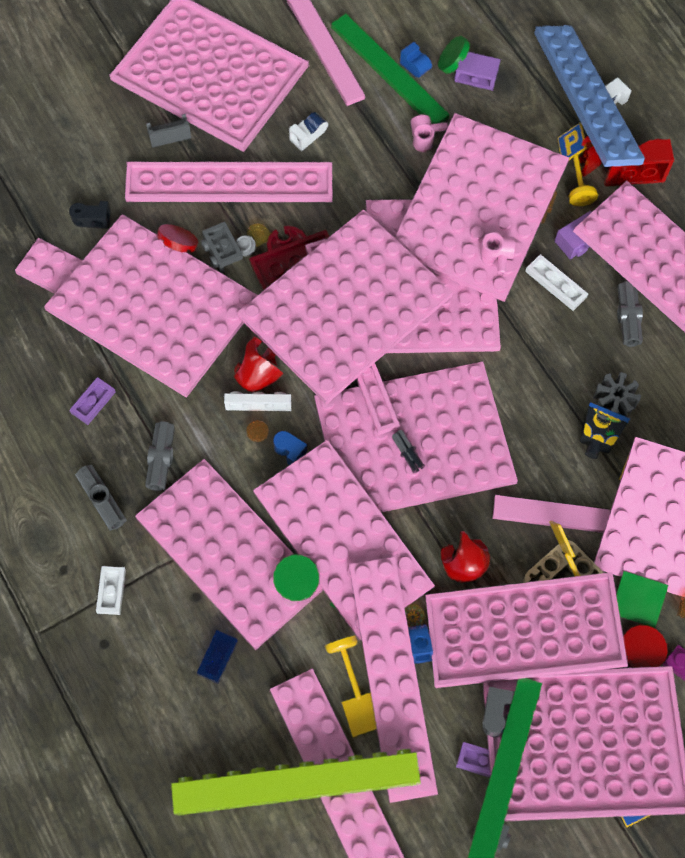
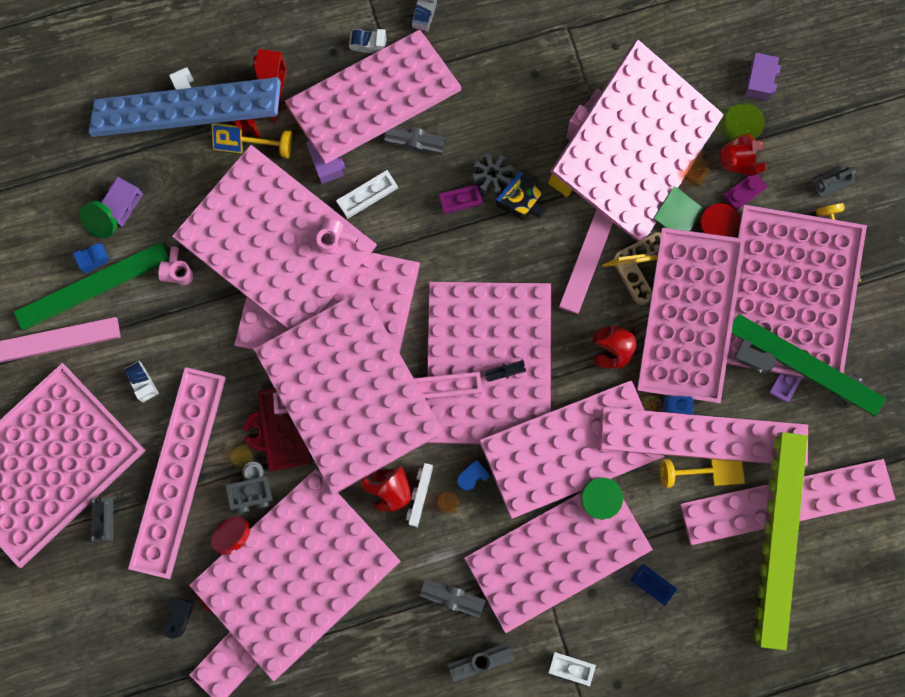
camera: 70 degrees left, 10 degrees up
medium lavender plate [70,377,116,425] -> none
none -> magenta plate [439,184,483,215]

